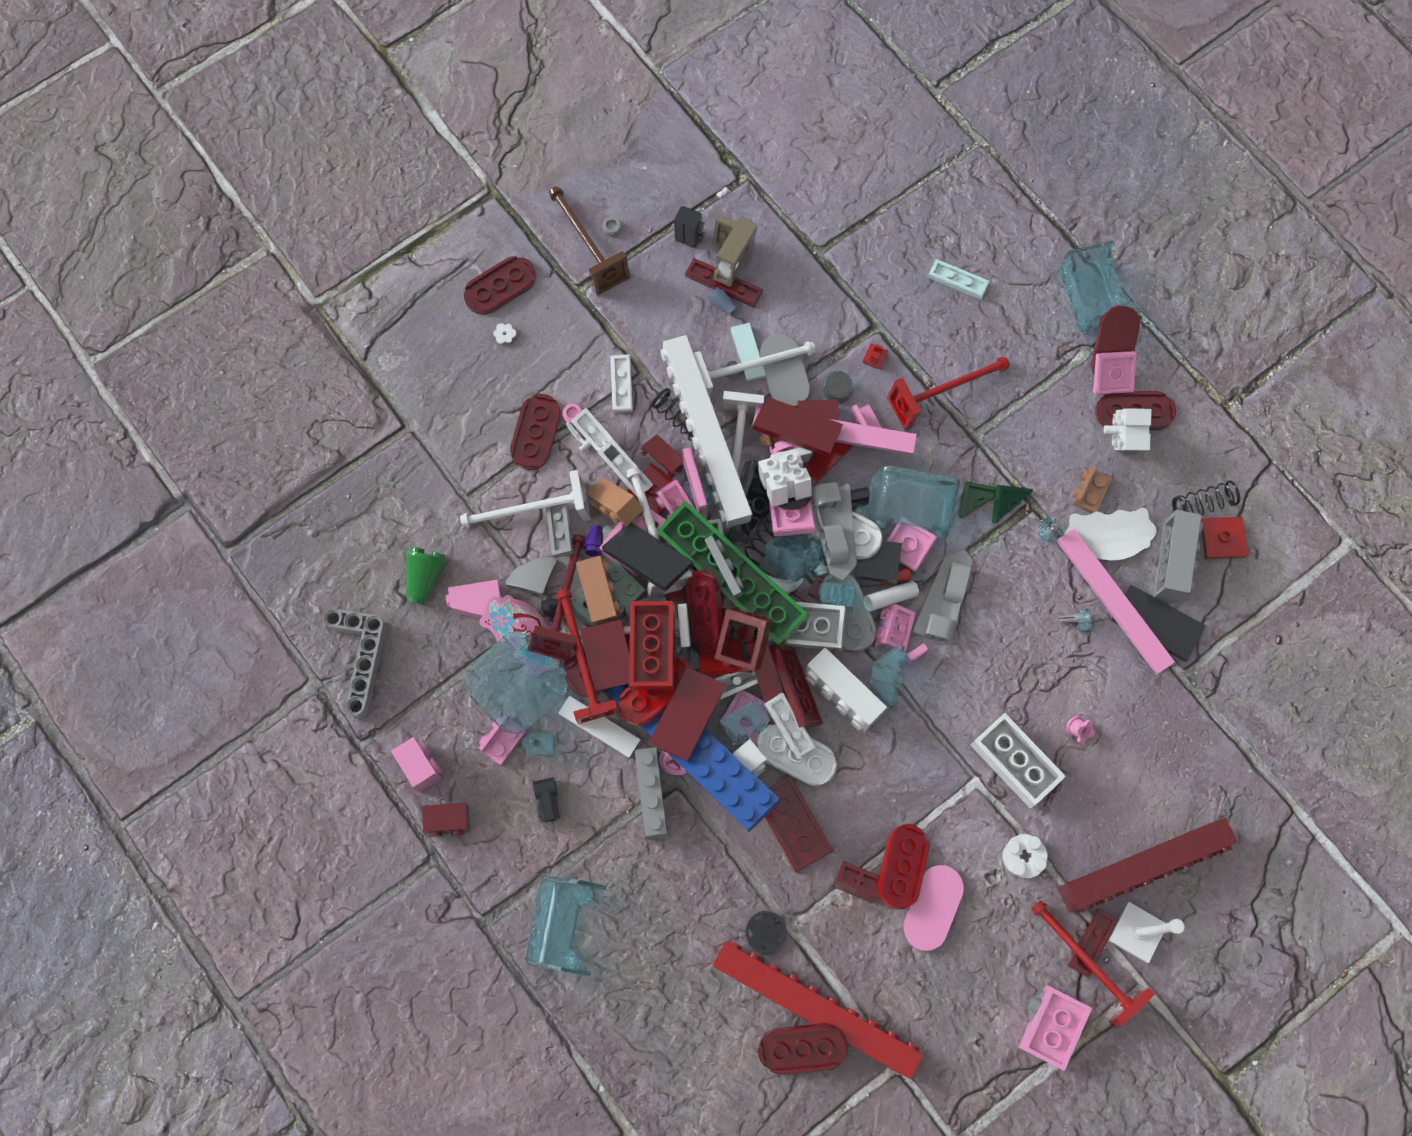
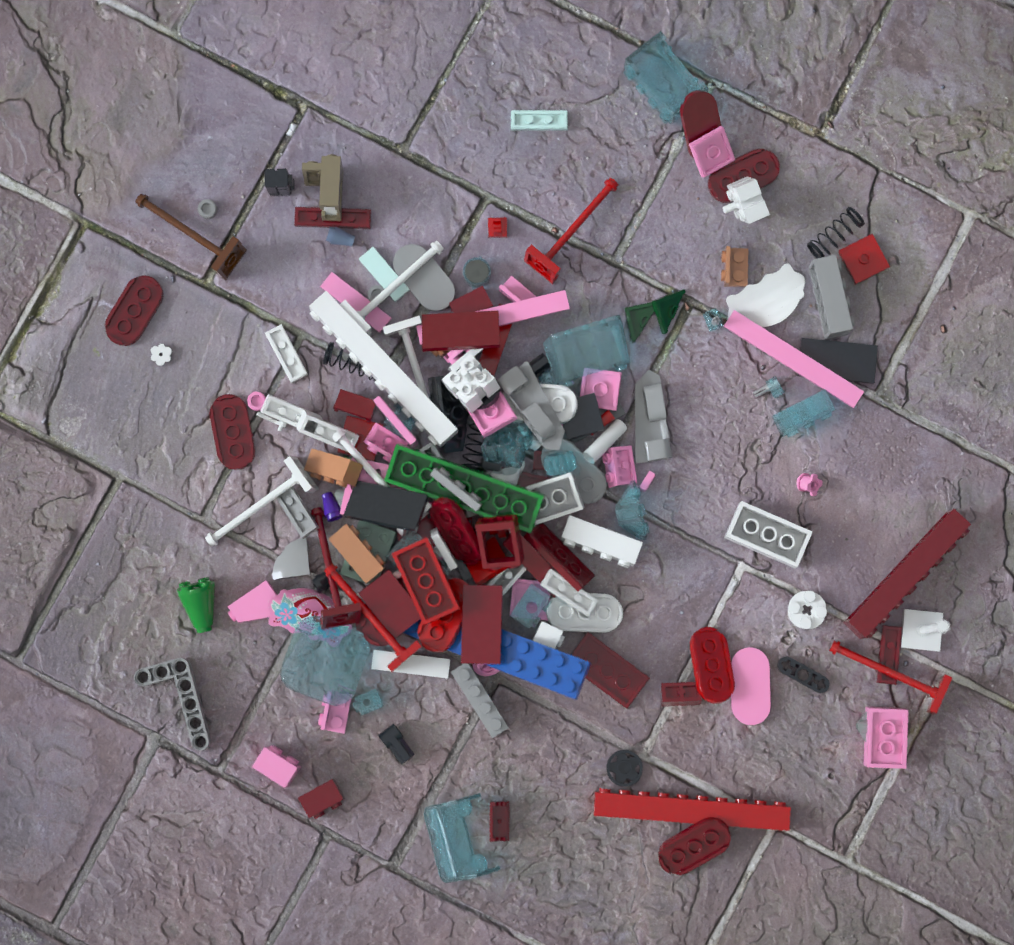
camera: 20 degrees left, 10 degrees up
none -> bright pink tile [320,272,392,333]
none -> dark red hinge [490,801,509,842]
none -> clear light blue brick [772,389,836,438]
none -> black beam [777,657,830,693]

